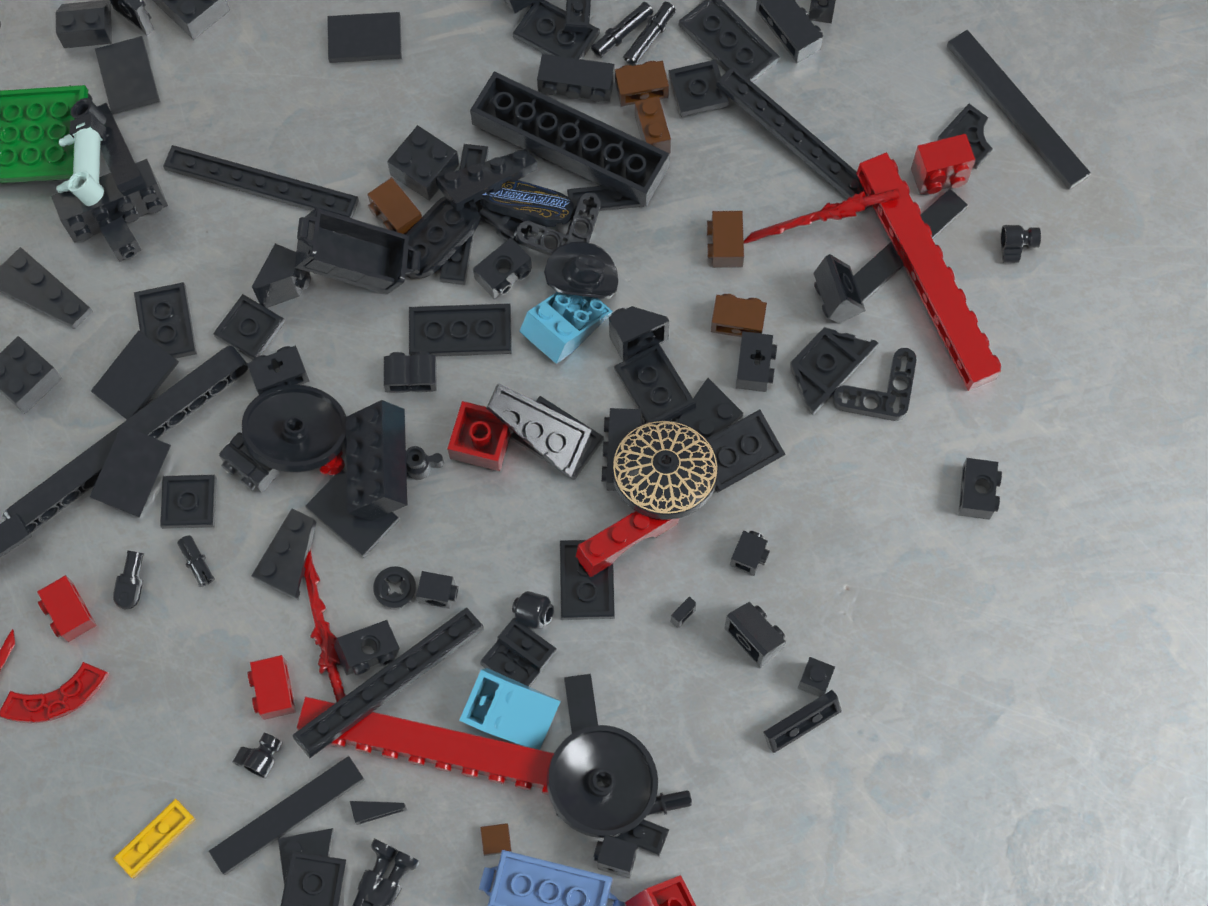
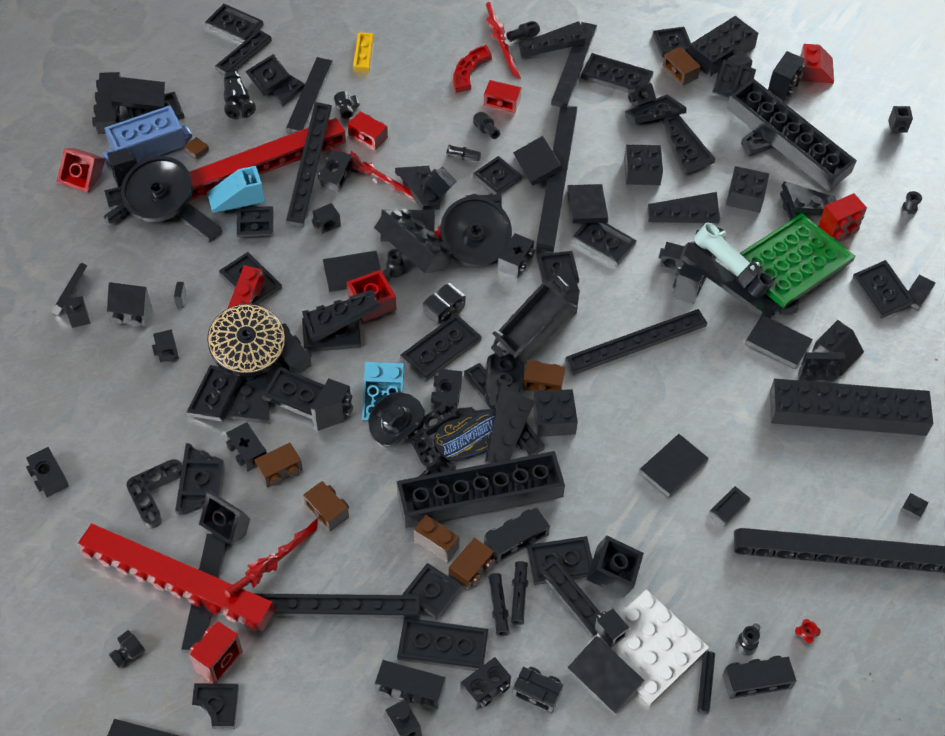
camera: 135 degrees right, 15 degrees down
black piece [350,801,407,825] -> none
black gear [373,566,416,609] -> none
black head [512,591,554,629] -> none
none -> black tile [323,250,381,292]
none -> black brick [425,166,457,198]

